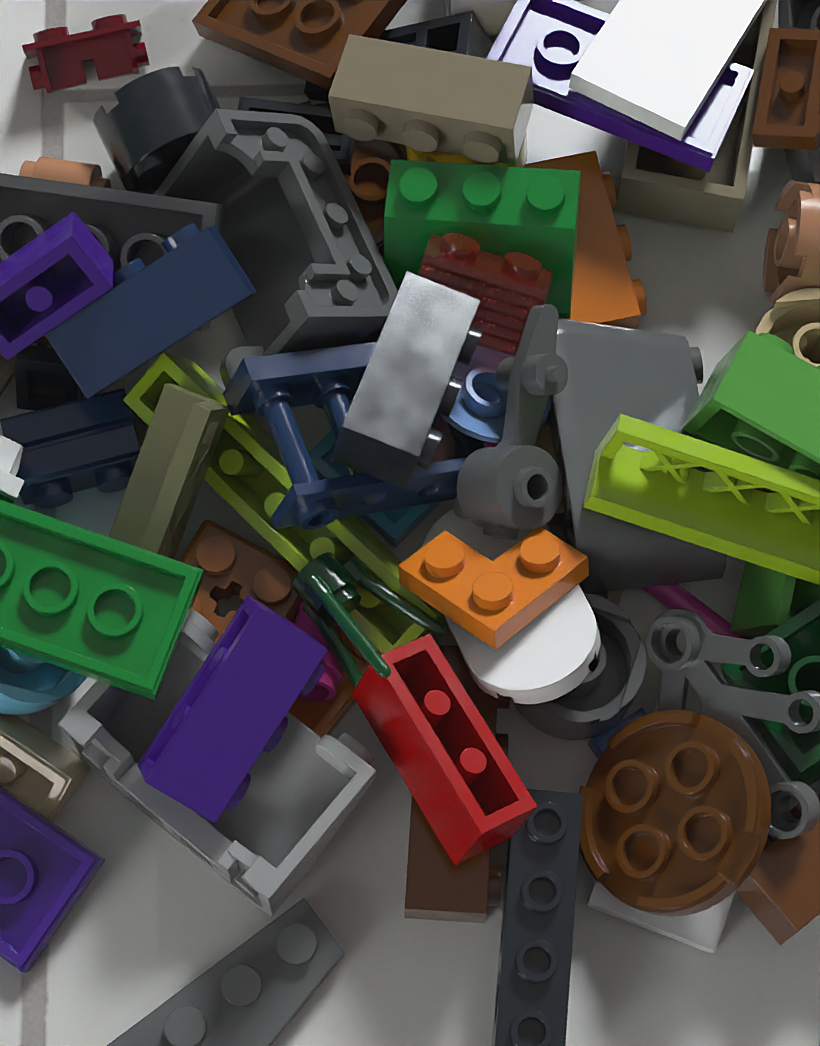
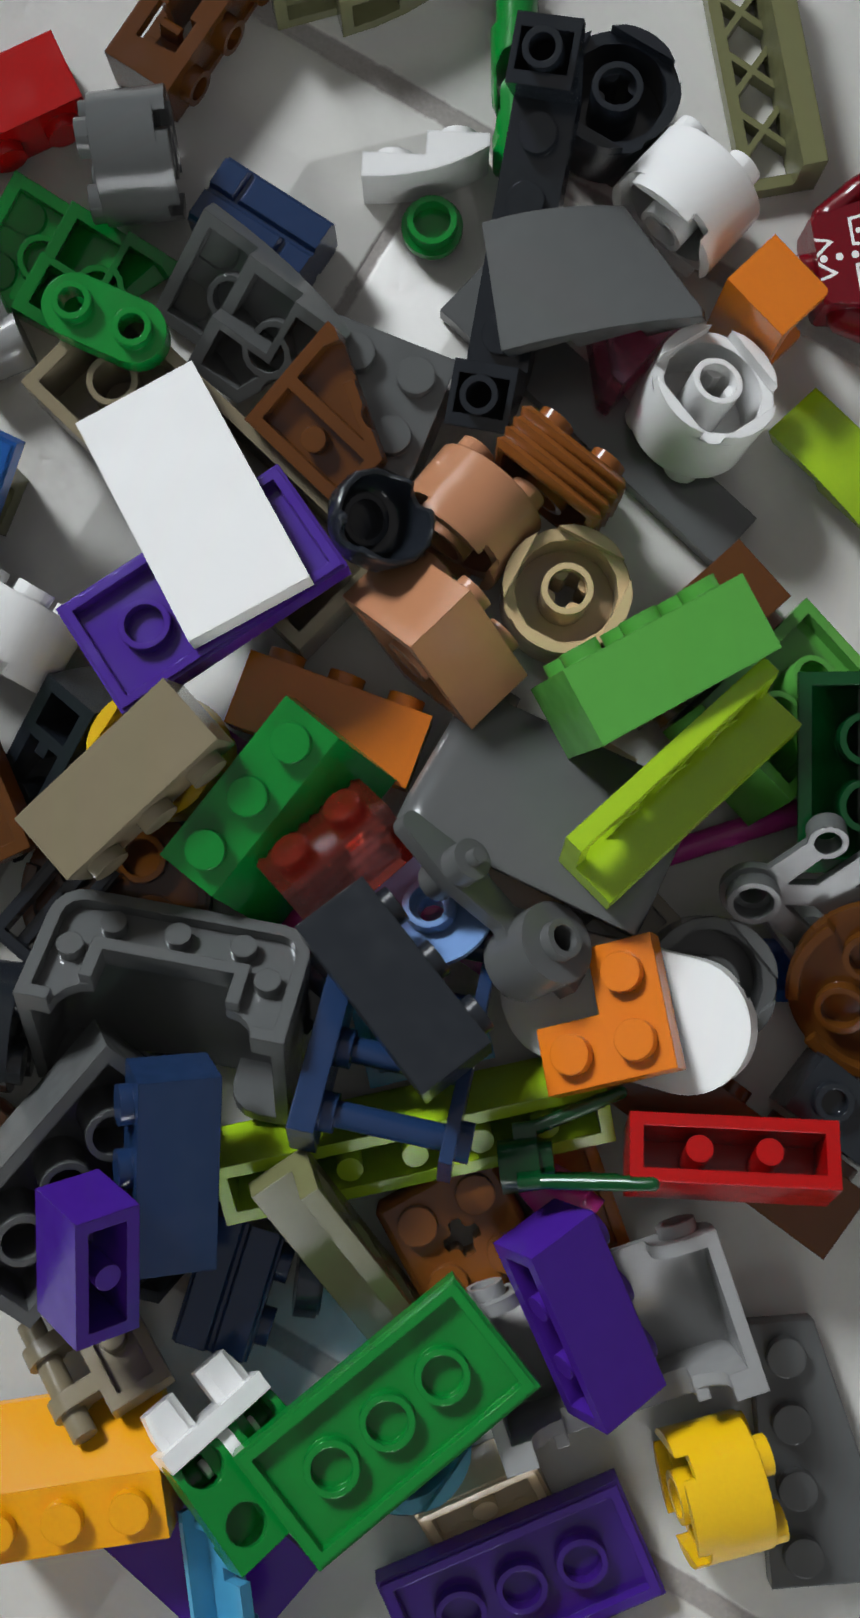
camera: 50 degrees left, 15 degrees up
none -> black tile [292,1255,323,1319]
none -> black hair [327,467,436,572]
none -> nougat brick [342,552,528,729]
none -> yellow brick [653,1409,790,1570]

